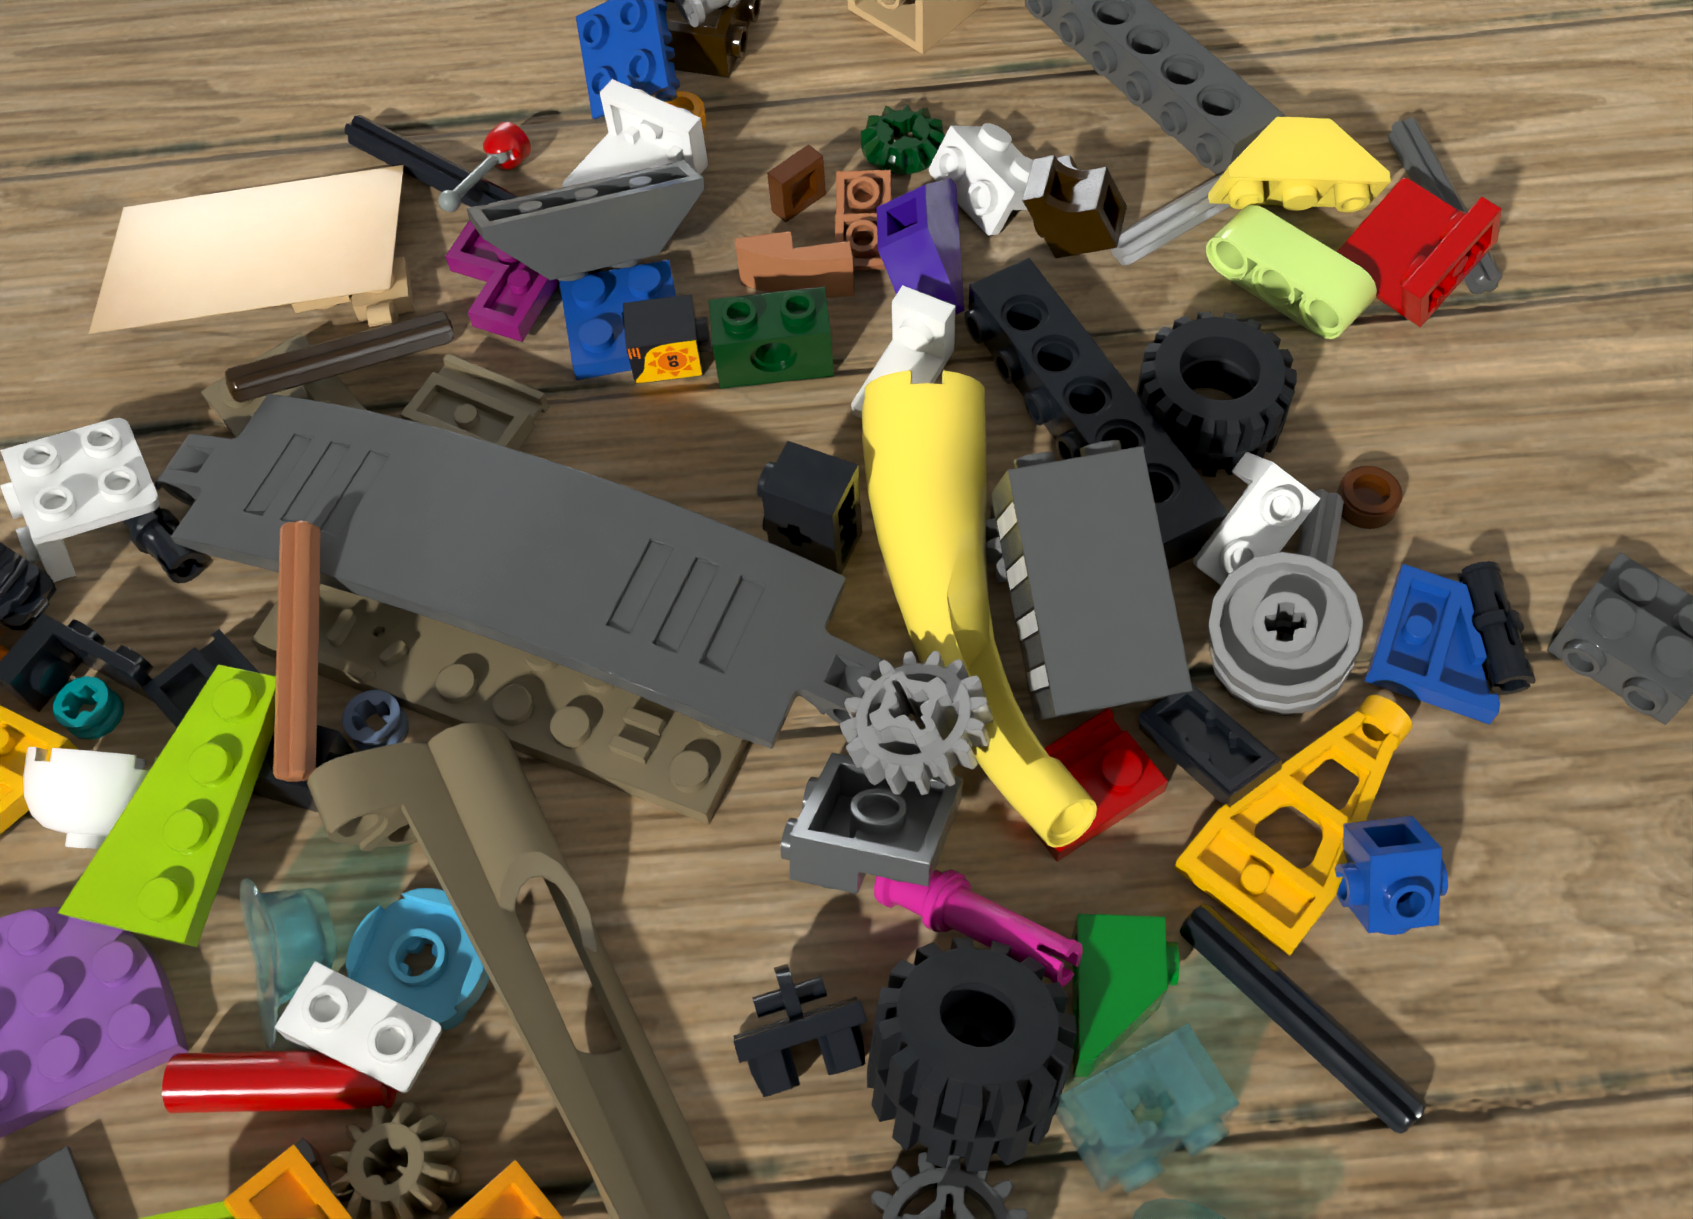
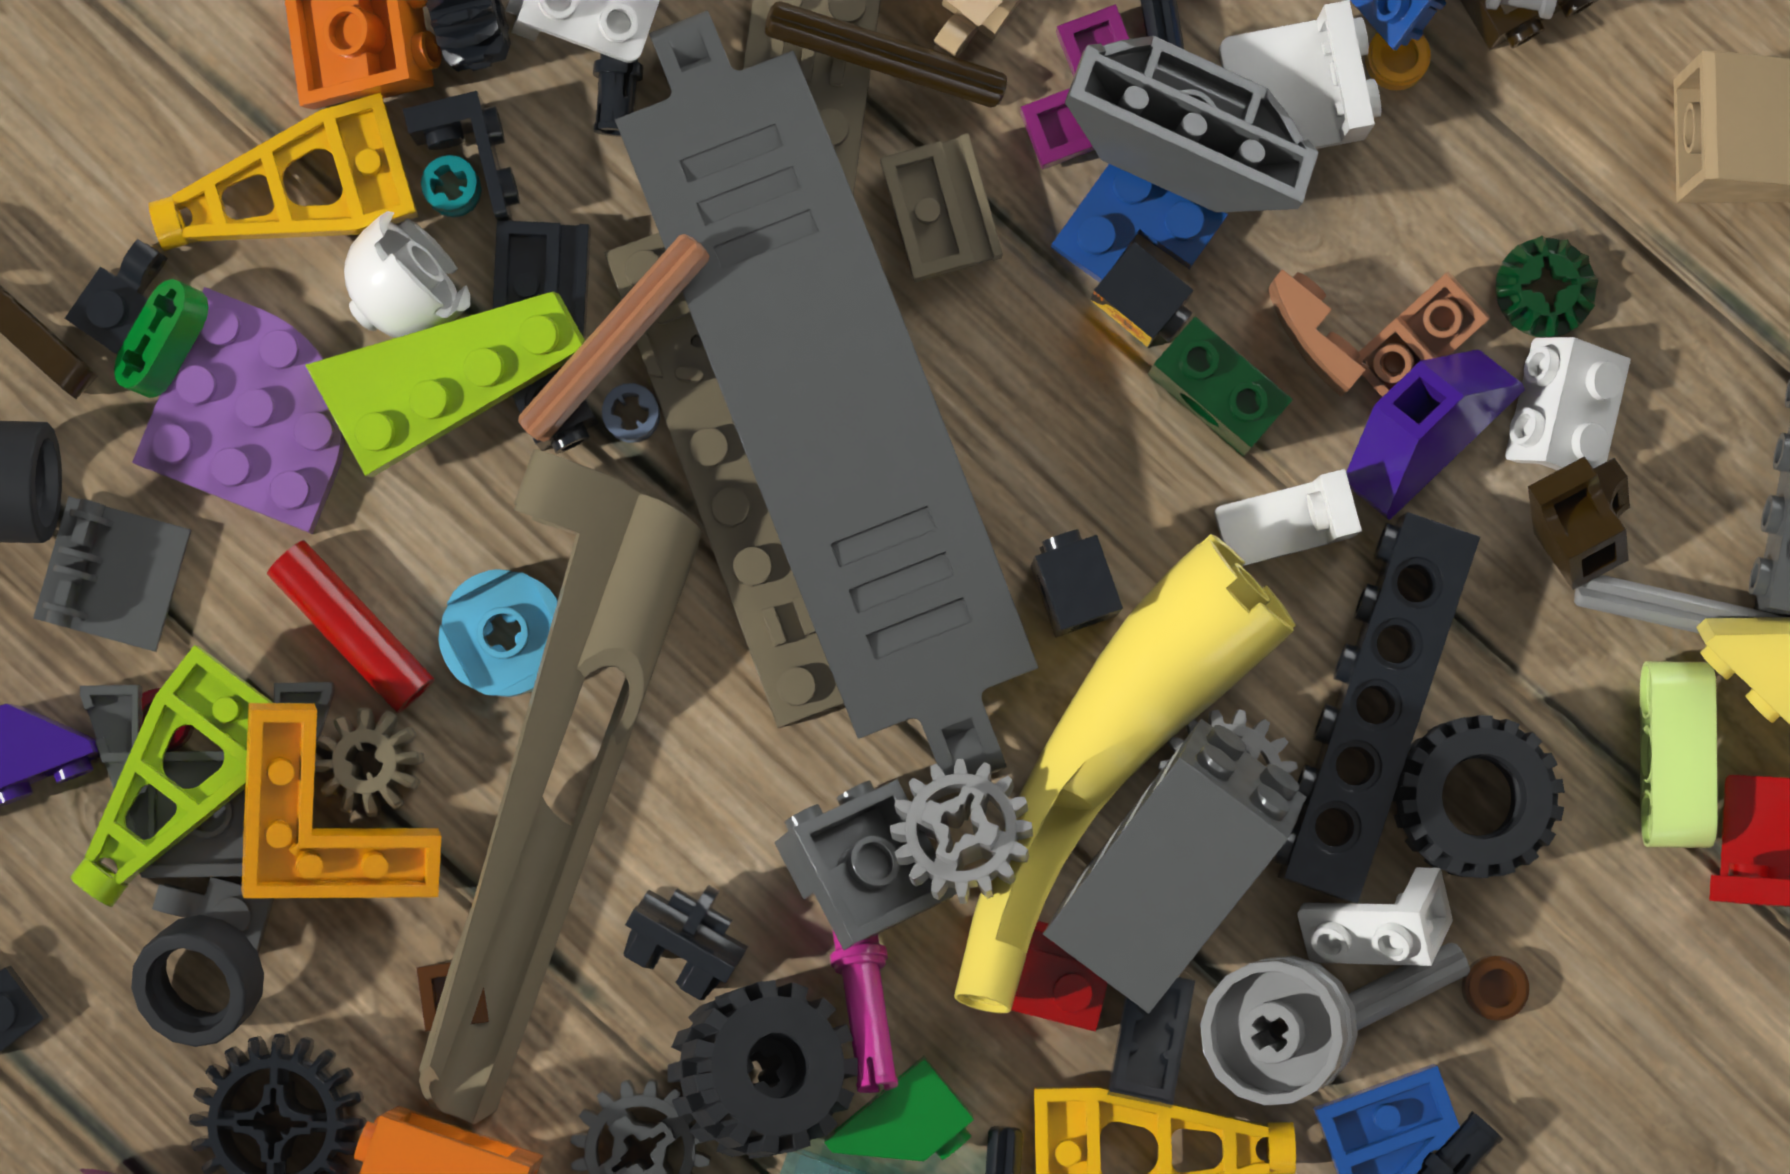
camera: 45 degrees right, 25 degrees up
clear light blue piece [240,878,337,1048] -> none
white bracket [274,961,442,1093] -> none
reddish brown tile [767,144,826,223] -> none

